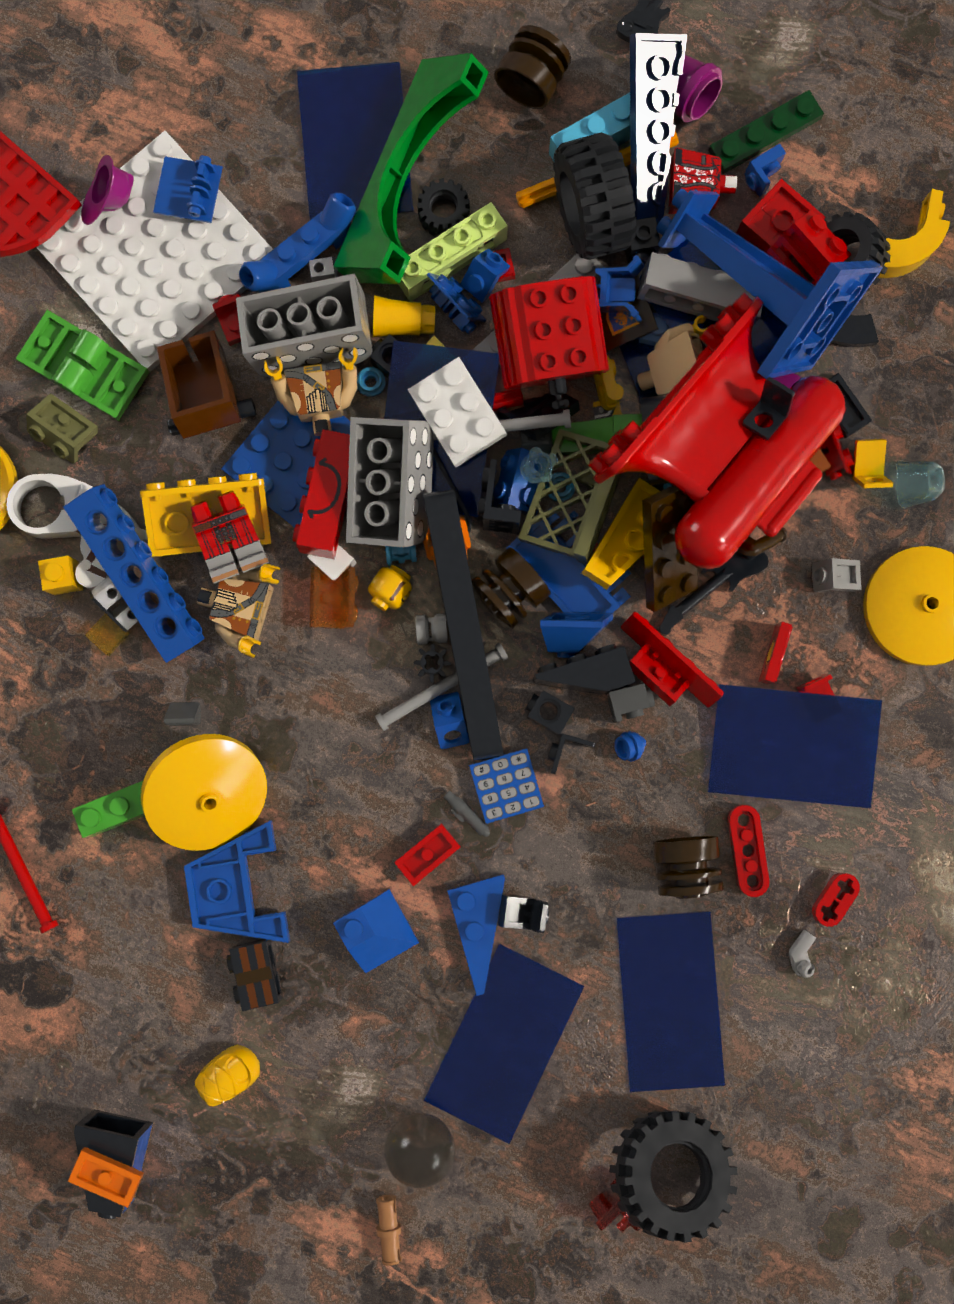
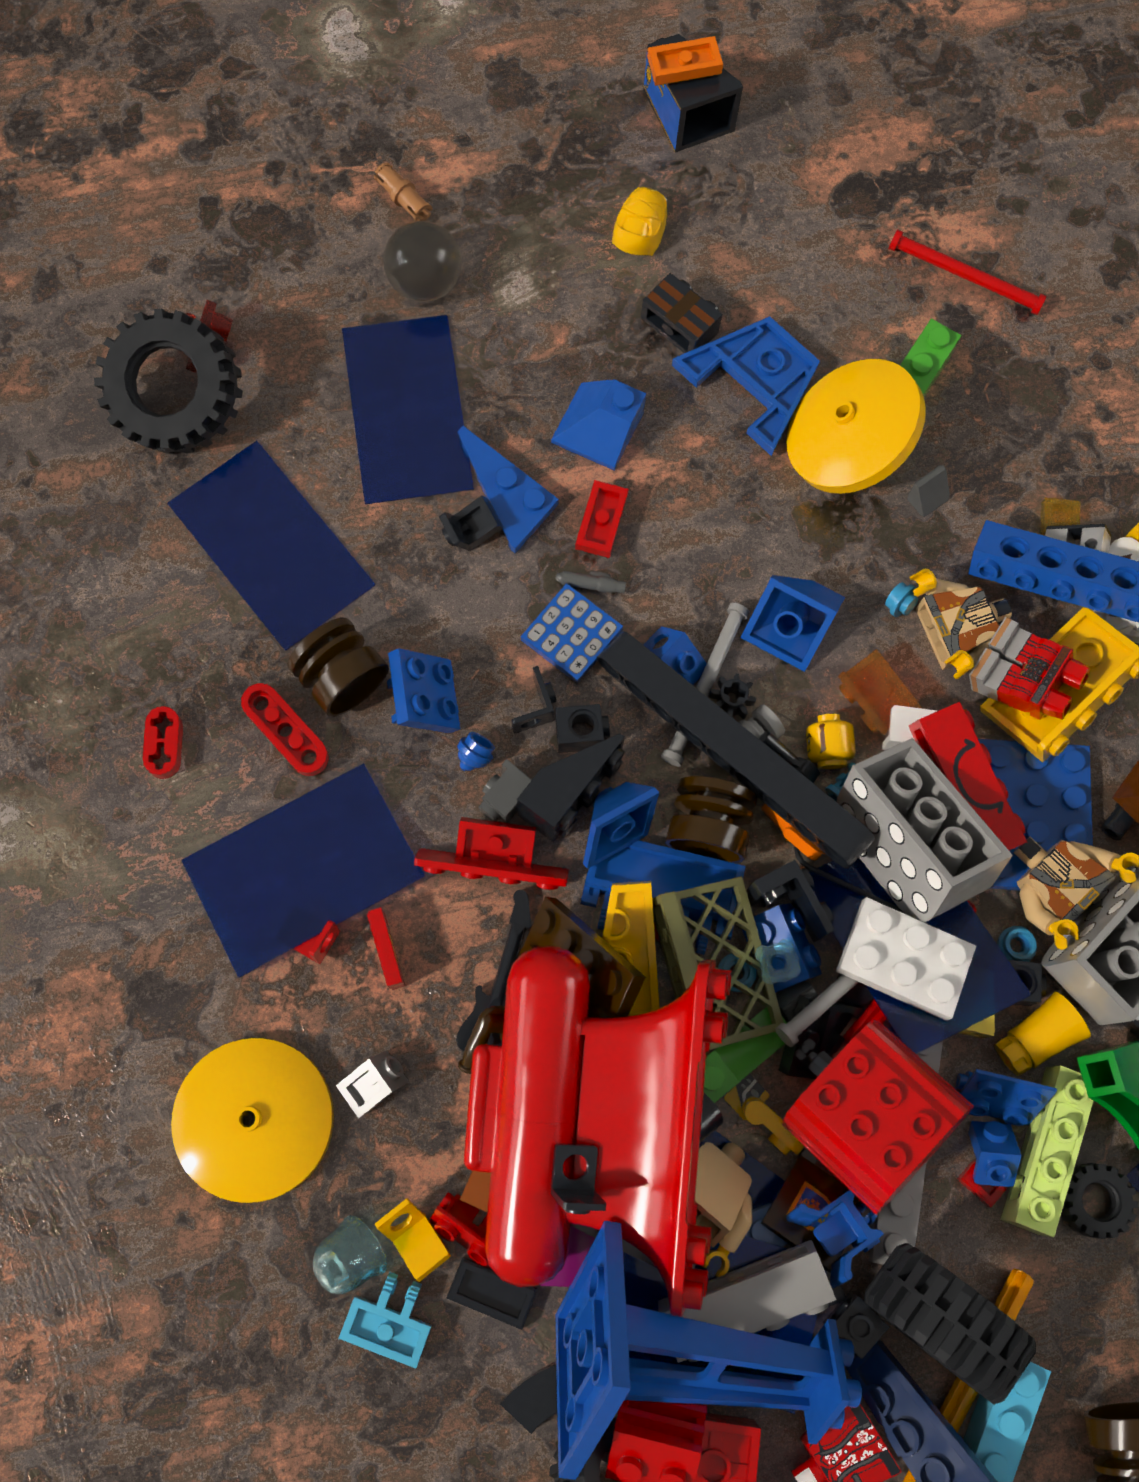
camera: 140 degrees right, 10 degrees down
light grey arm [789,929,816,978] -> none
none -> medium azure hinge [338,1272,432,1369]
none -> blue plate [387,648,460,733]
none -> blue slope [740,575,845,672]
none -> black bar [759,731,820,783]
none -> dark azure plate [885,582,919,617]

